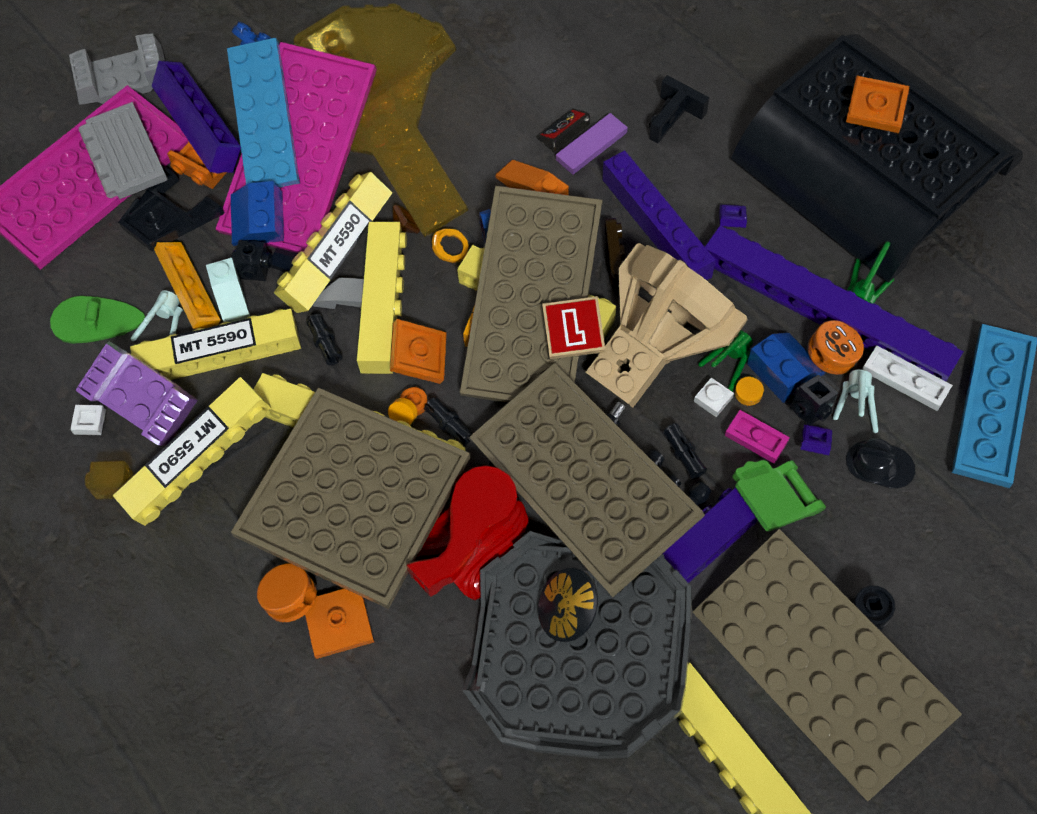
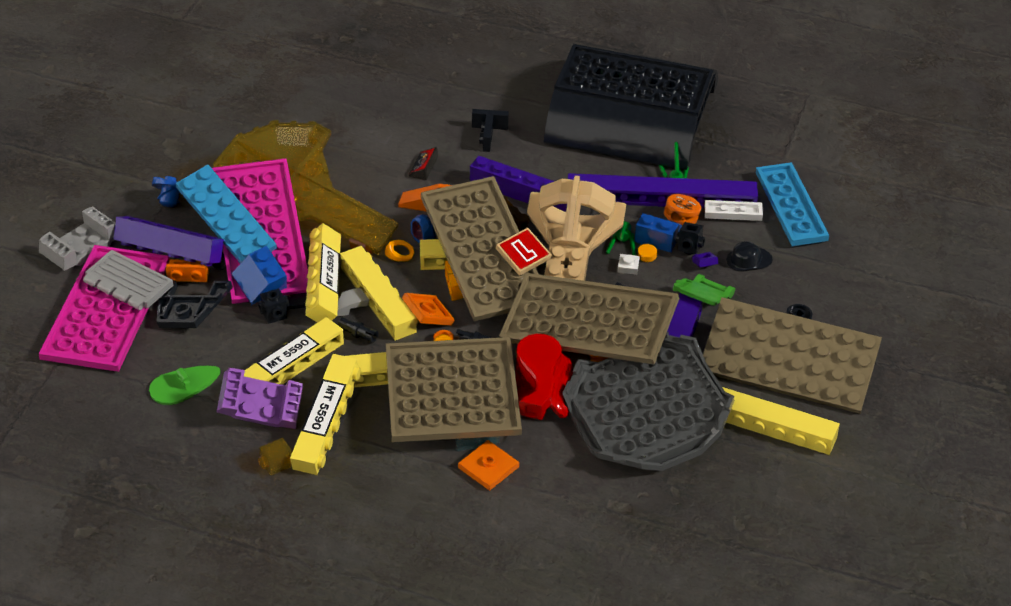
camera: 35 degrees left, 20 degrees down
white plate [70,405,106,435] -> none
light aqua plant [131,290,183,341] -> none
light orange plate [154,242,221,329] -> none
light aqua slope [206,258,250,322] -> none
orange head [257,563,317,622] -> none
shield [538,568,598,642] -> none
medium lavender tile [556,113,628,175] -> none
dark purple tile [719,205,747,228] -> none
dark pink plate [725,410,790,464] -> none
light aqua plant [833,370,878,433] -> none
orange plate [846,76,910,133] -> none

